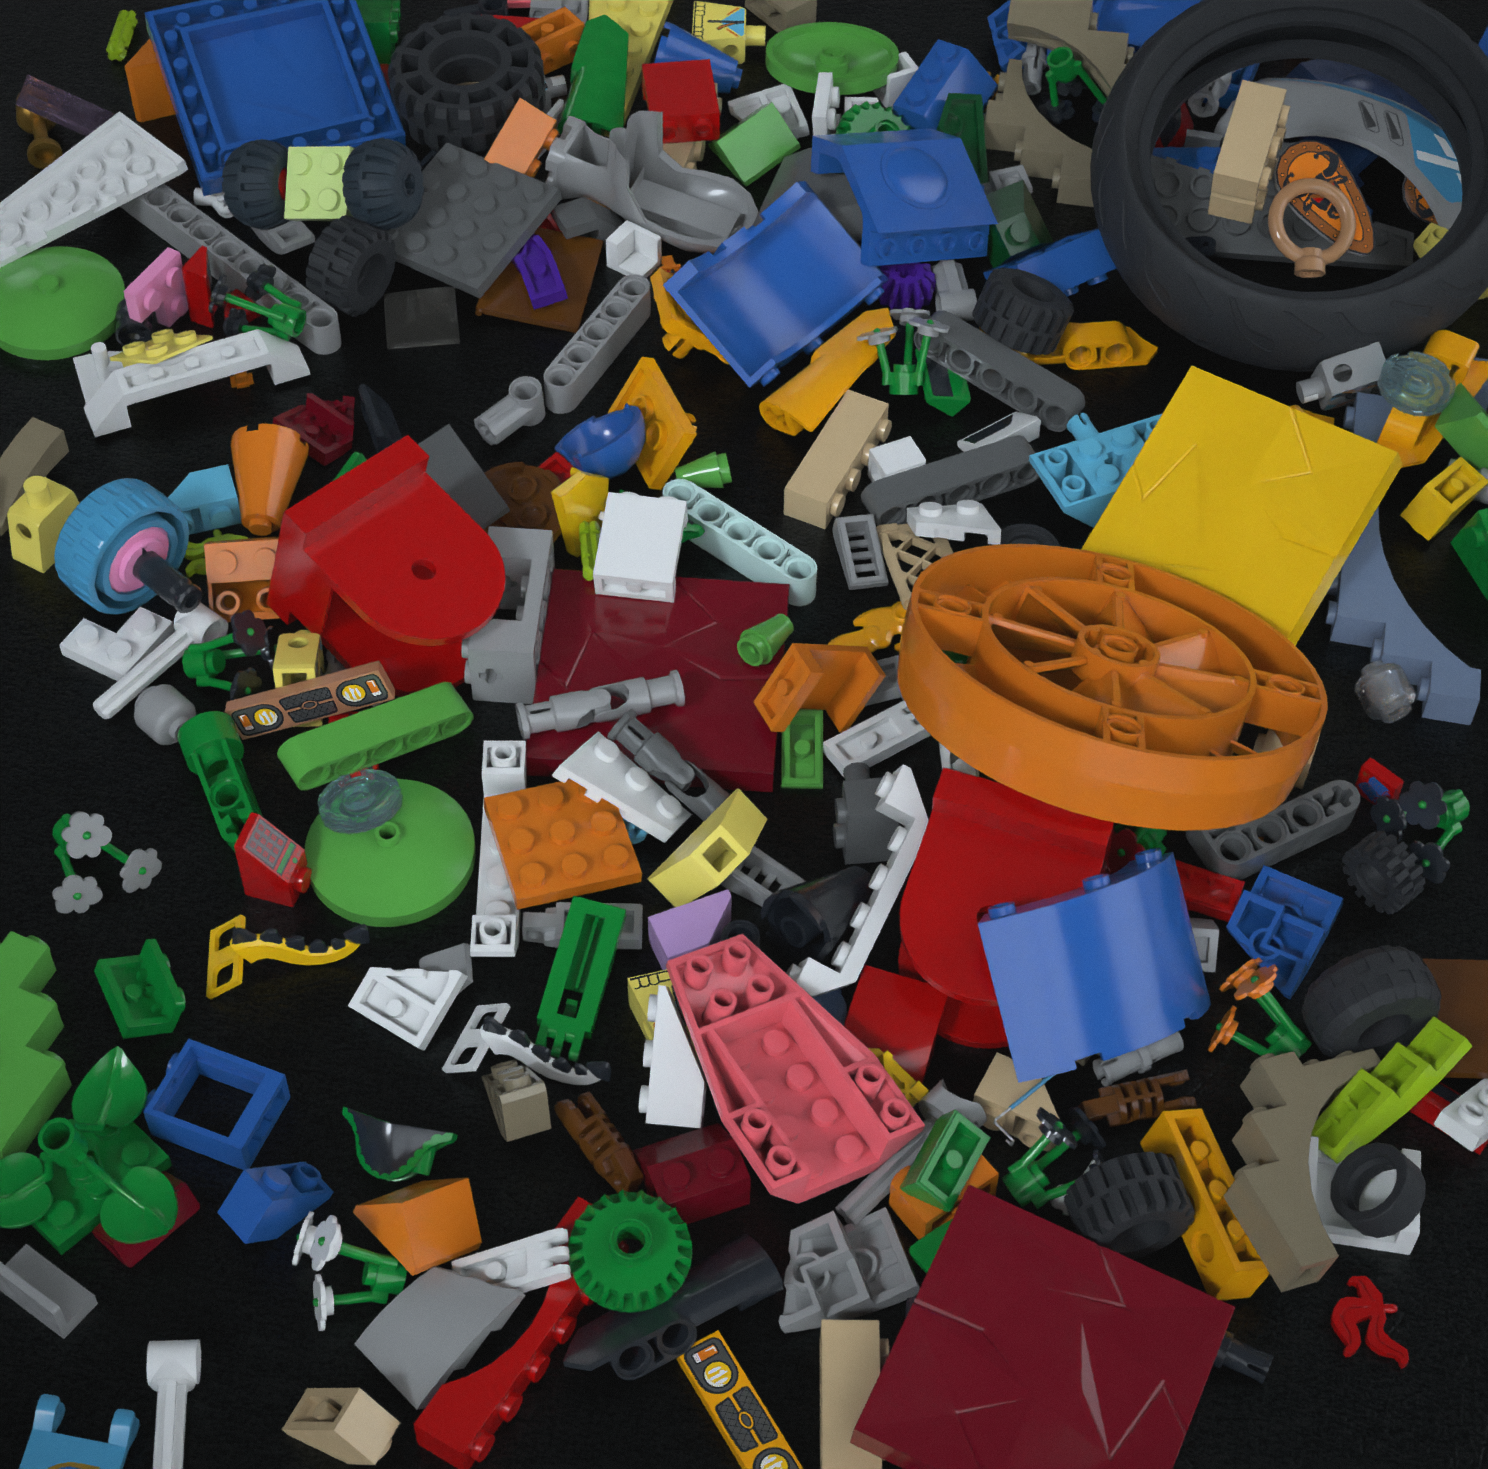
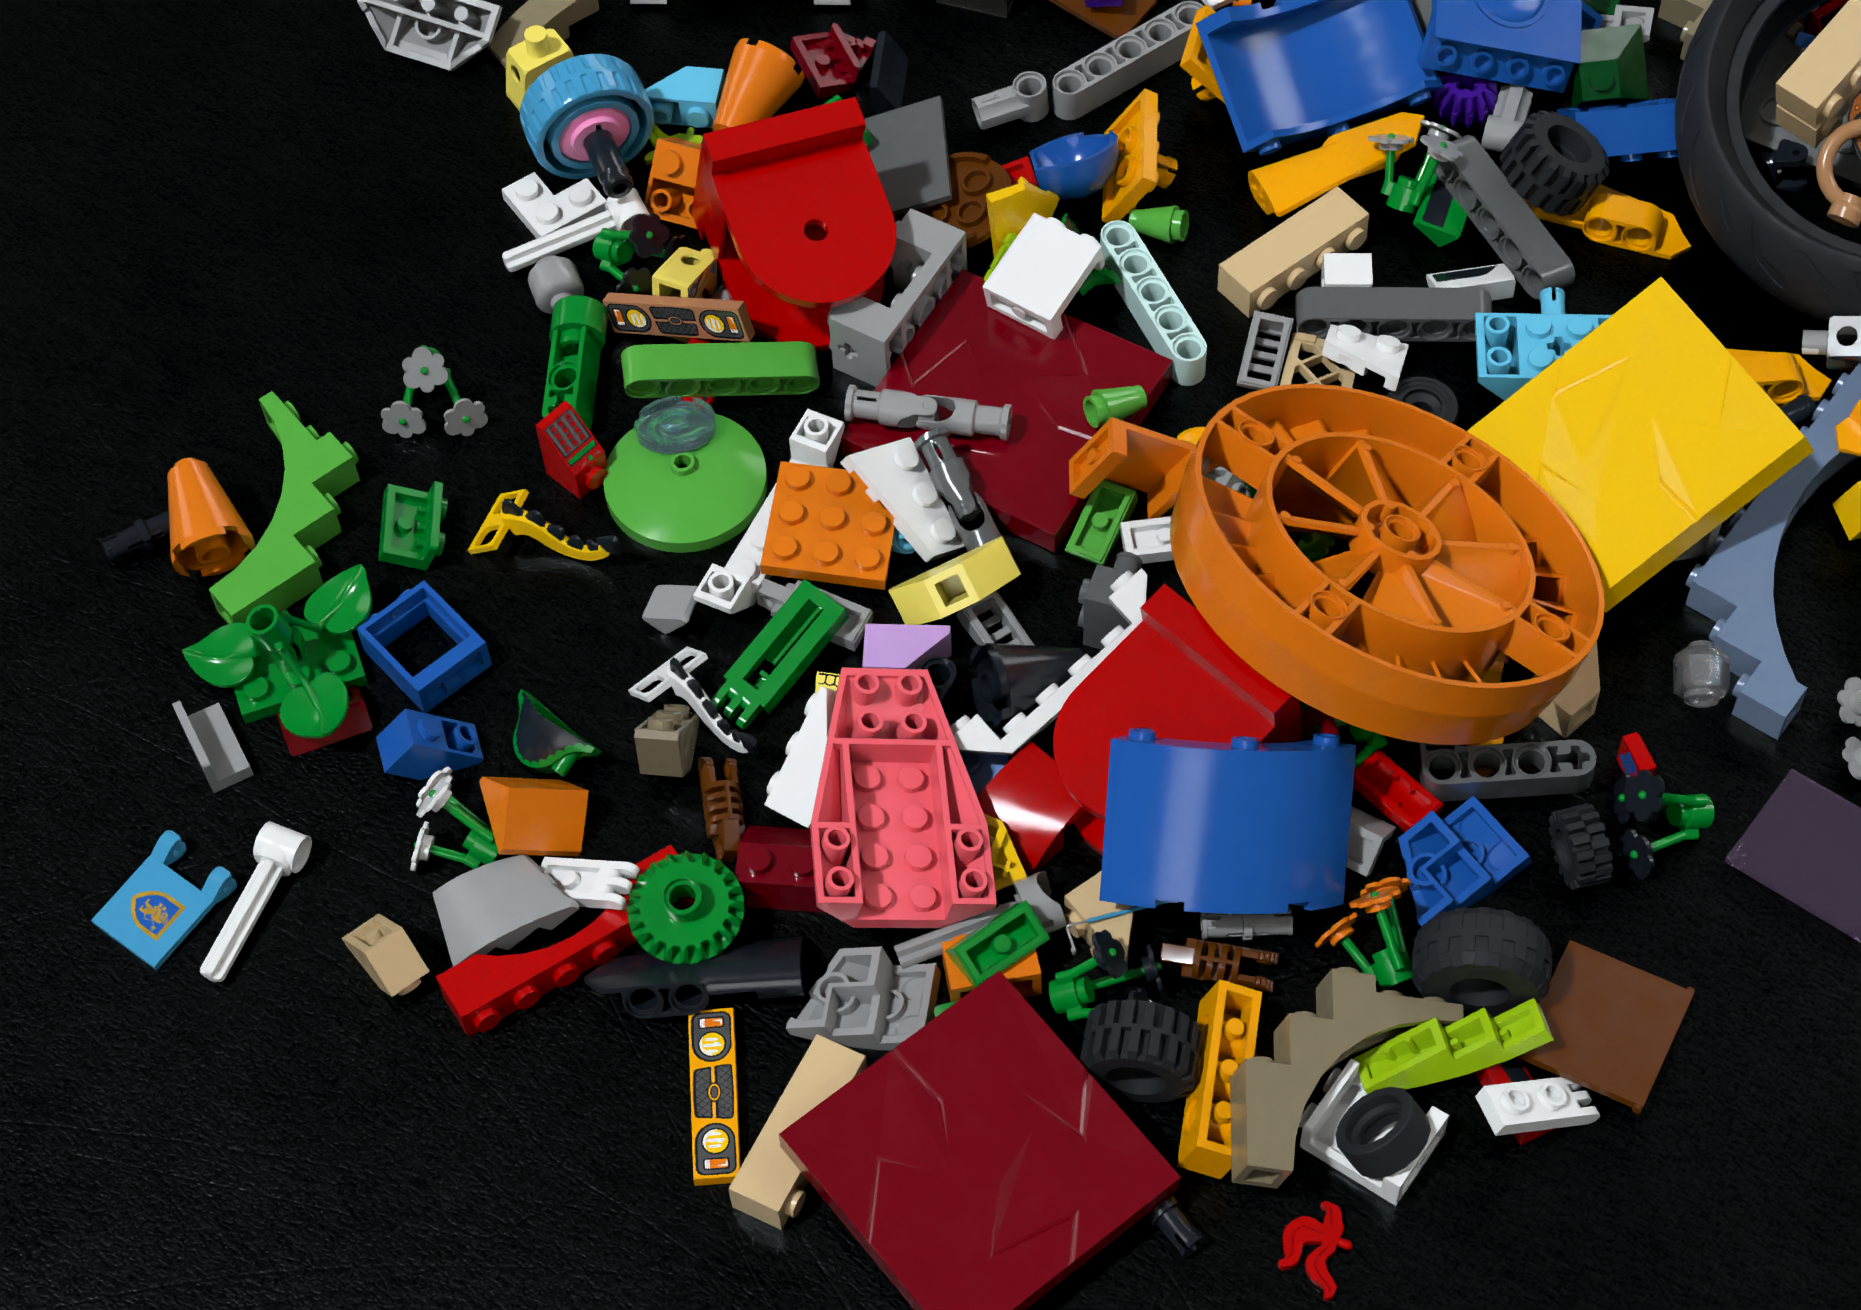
camera: 30 degrees right, 5 degrees up
white wing [348,967,468,1051] -> none

